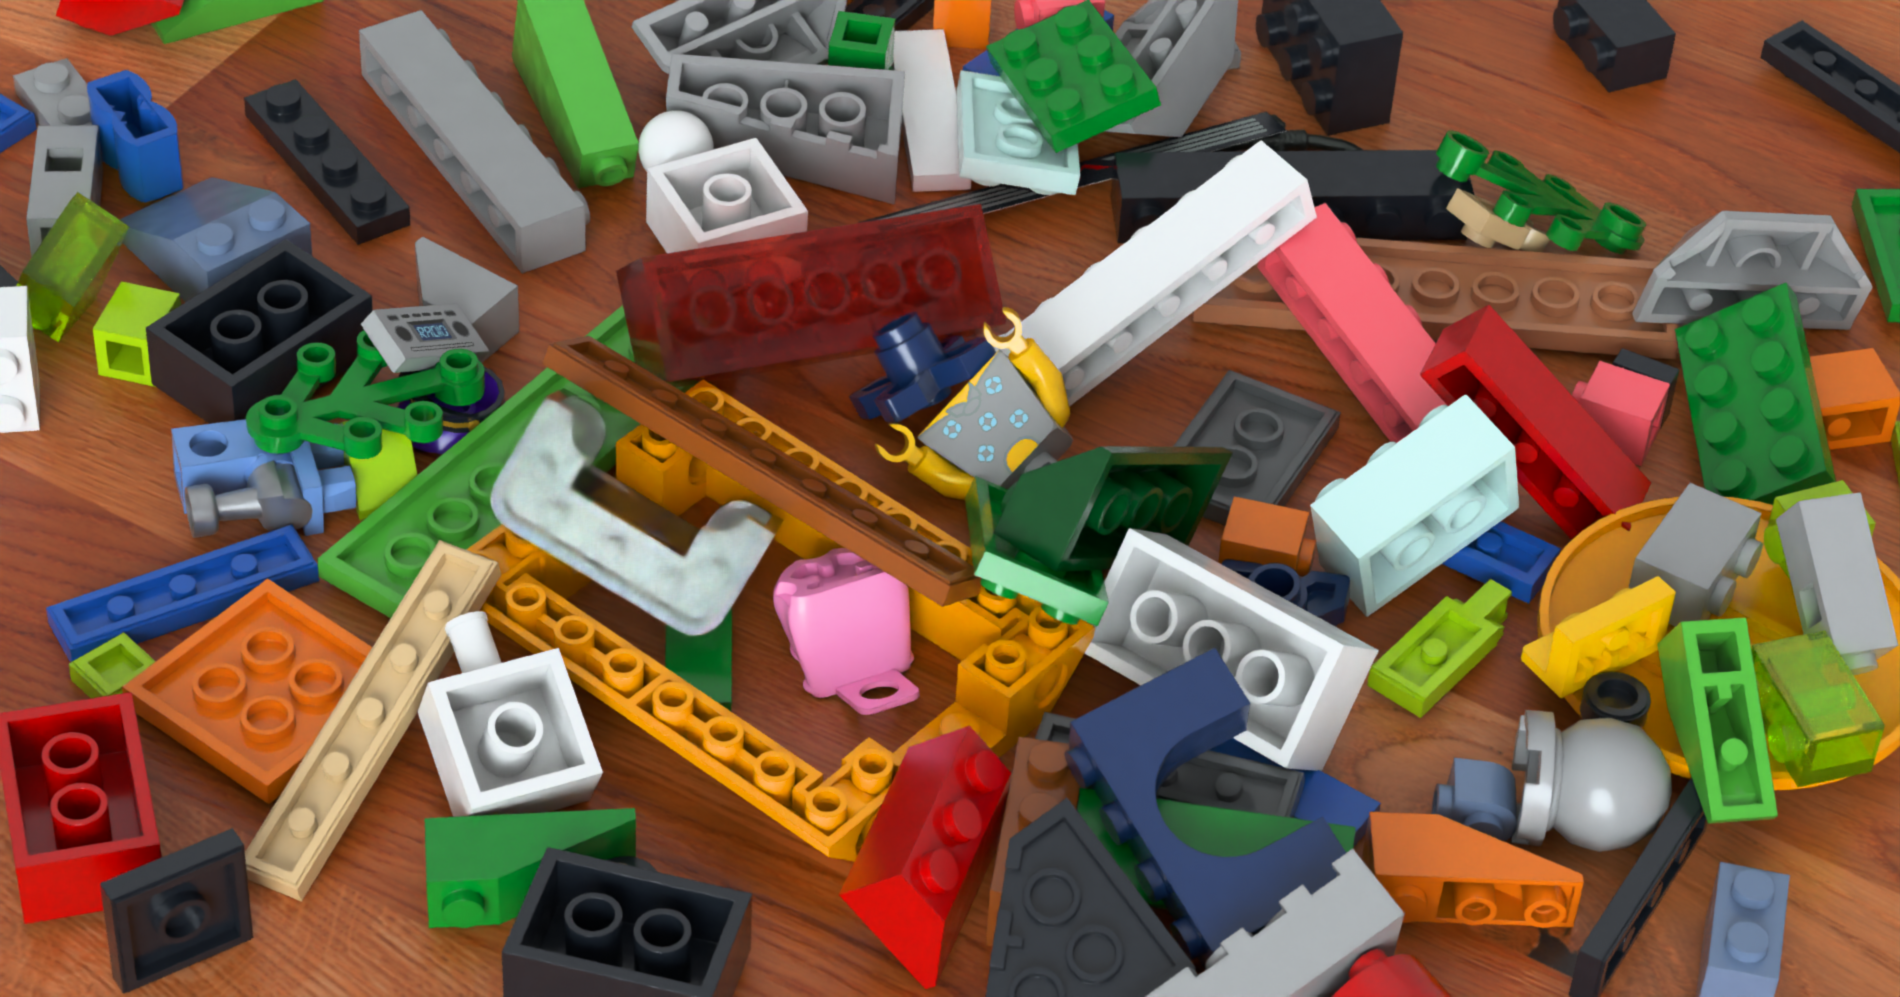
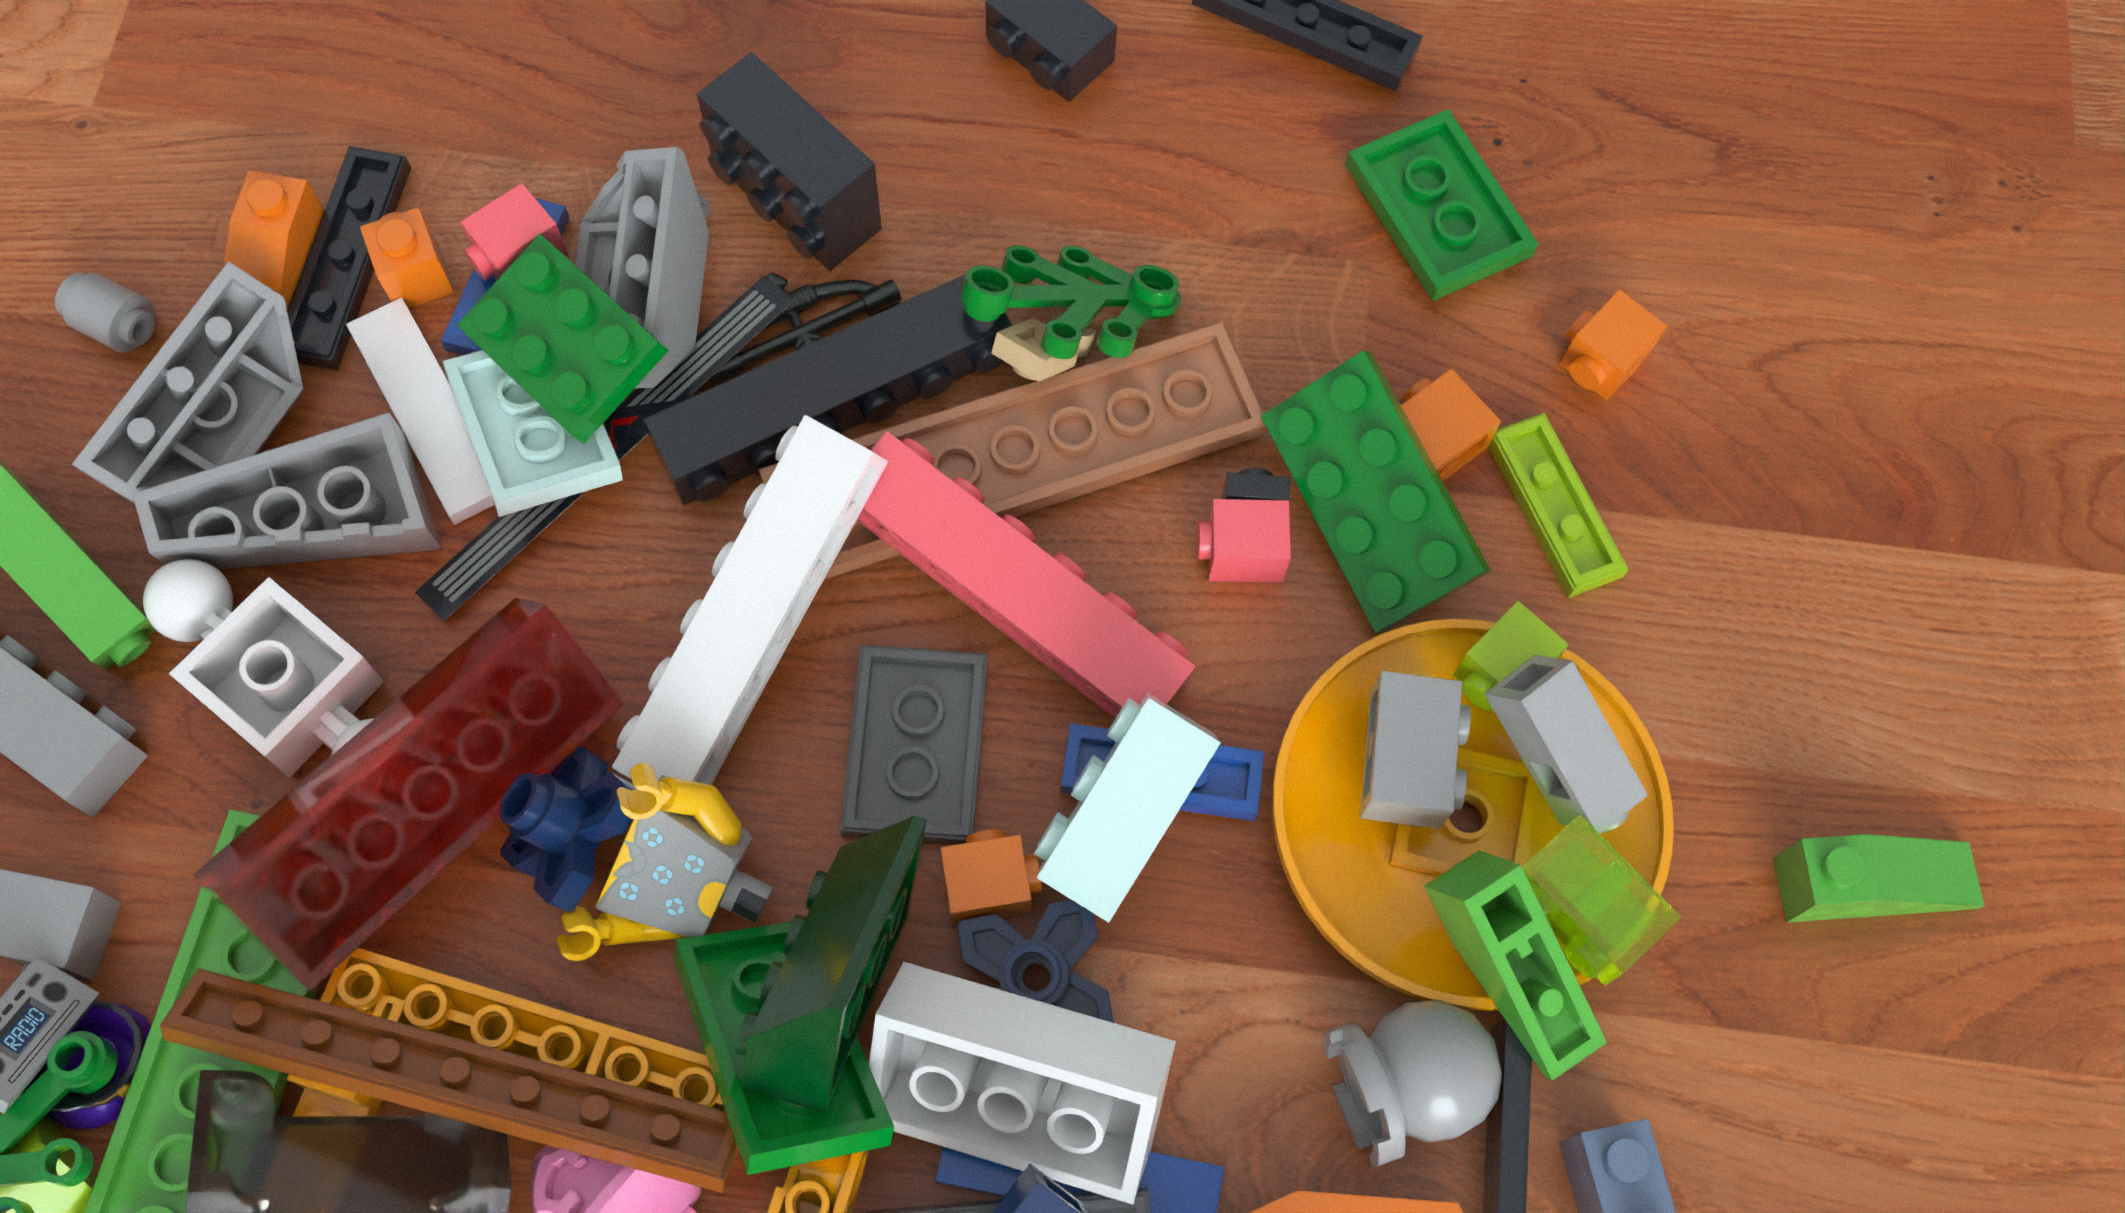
camera: 25 degrees left, 25 degrees up
green brick [828,11,895,70] -> none
lime hinge [1367,579,1512,718] -> none
red brick [1420,304,1651,540] -> none
sand blue plate [1431,758,1517,842] -> none
yellow bracket [1521,576,1676,698] -> none
black tile [1580,672,1651,728] -> none
light grey wedge [1632,211,1873,330] -> none

